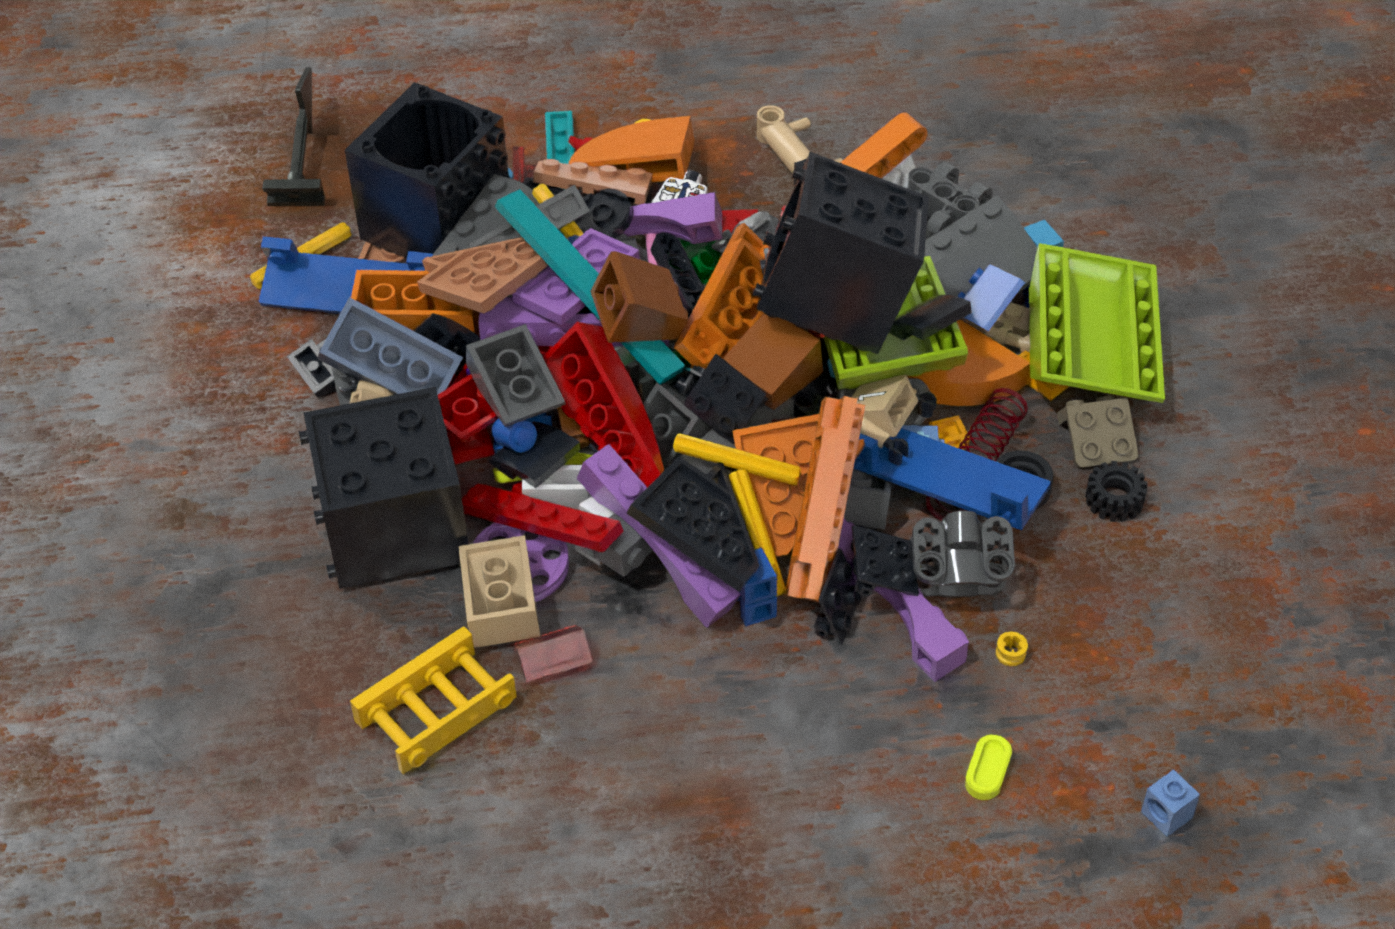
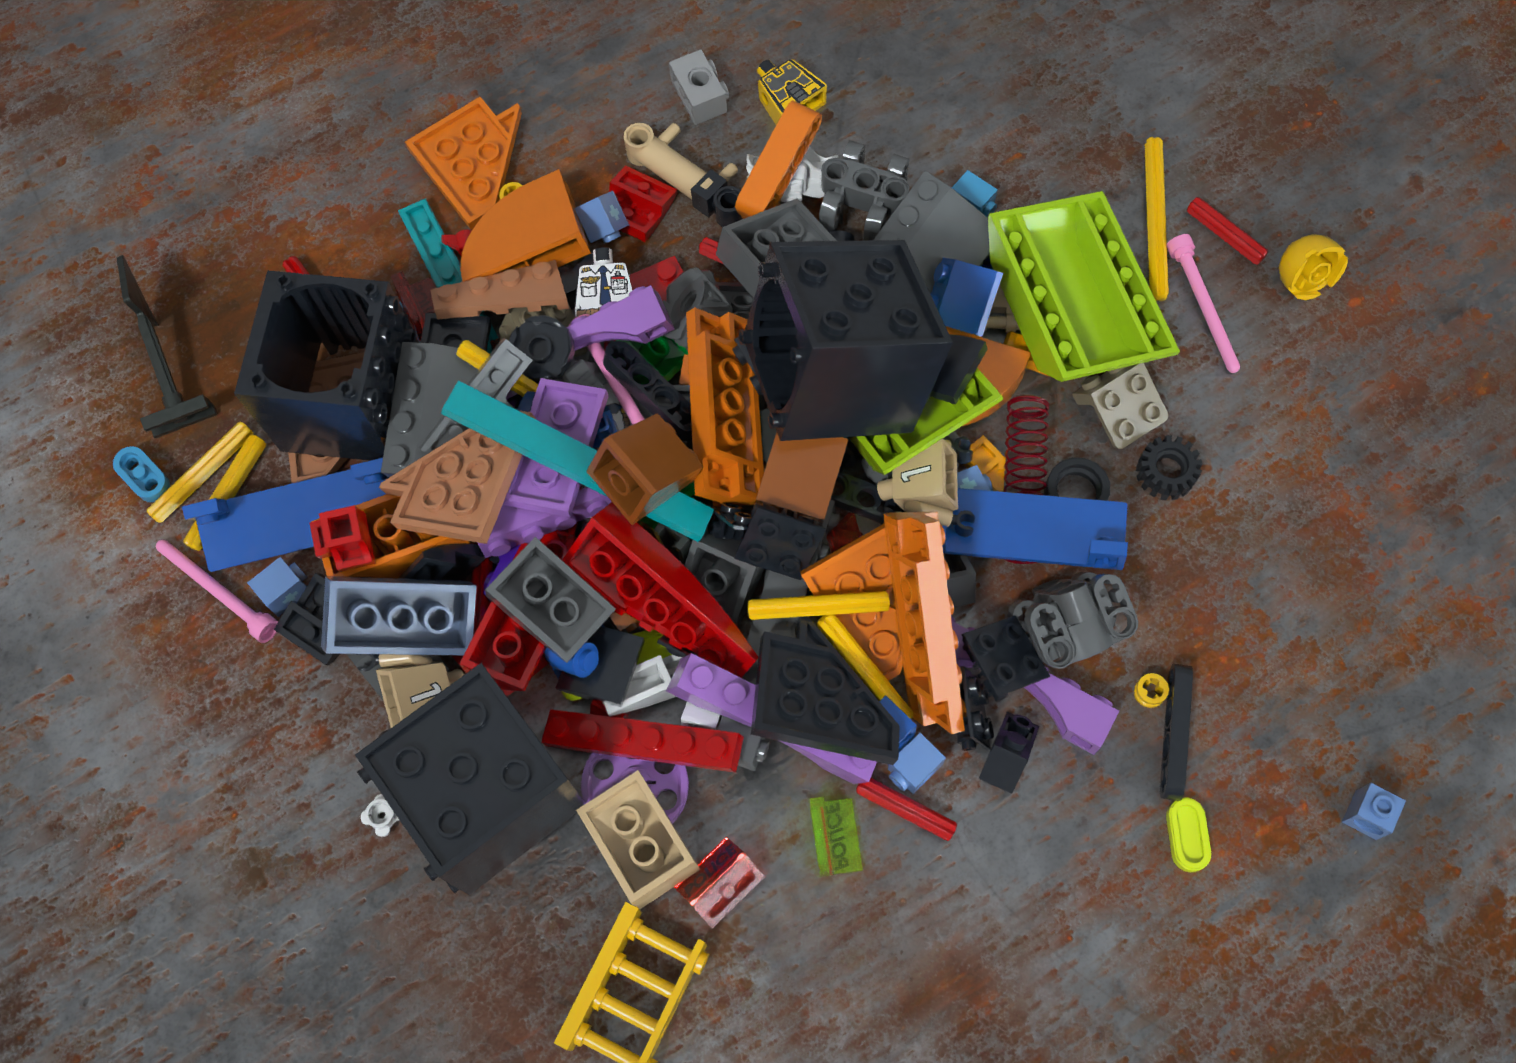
camera: 20 degrees left, 20 degrees up
none -> dark azure plate [113,446,170,502]
none -> yellow axle [147,422,253,523]
none -> bright pink piece [156,540,278,643]
none -> medium blue brick [247,557,307,617]
none -> red brick [309,505,376,572]
none -> white plate [361,794,400,837]
none -> orange wing [405,97,522,230]
none -> medium blue brick [574,191,629,244]
none -> red slope [609,165,678,242]
none -> light grey brick [669,50,729,125]
none -> torso [757,59,827,125]
none -> clear neon green panel [809,797,863,877]
none -> red axle [856,778,957,841]
none -> medium blue brick [888,733,946,794]
none -> black slope [979,712,1039,794]
none -> yellow axle [1145,137,1169,301]
none -> black beam [1160,663,1193,801]
none -> bright pink piece [1167,234,1240,373]
none -> red axle [1187,197,1268,265]
none -> yellow cylinder [1279,234,1348,300]

